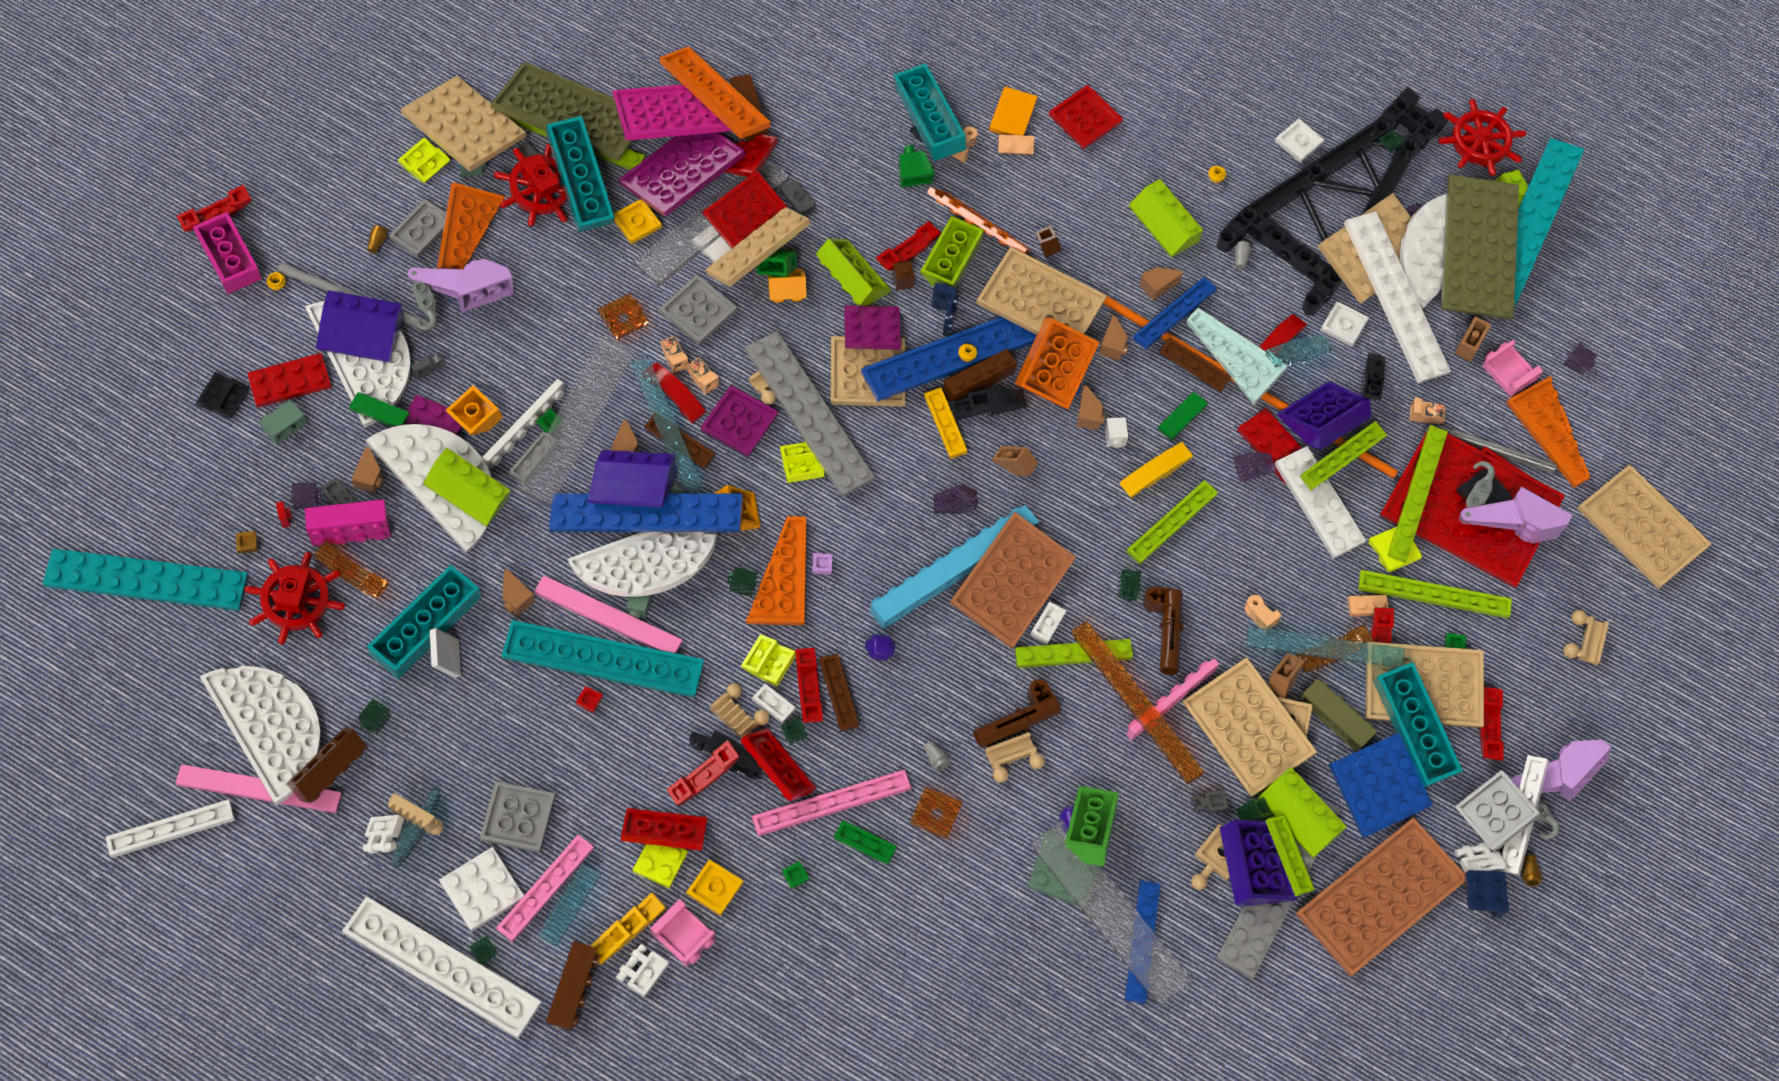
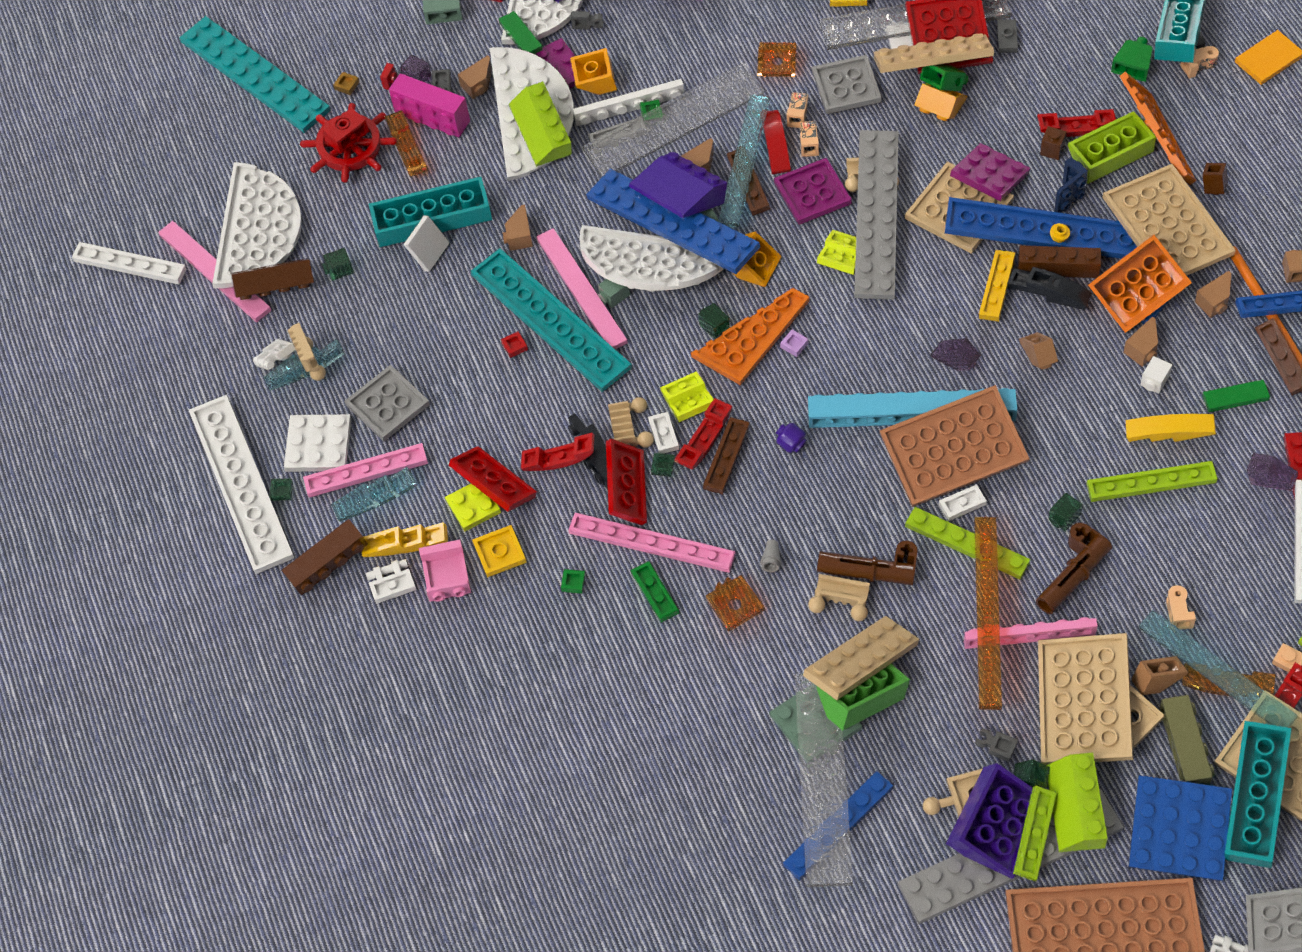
camera: 50 degrees right, 5 degrees down
lime slope [816,238,891,305] -> none
light nougat plate [998,135,1034,155] -> none
none -> tan plate [803,616,919,700]

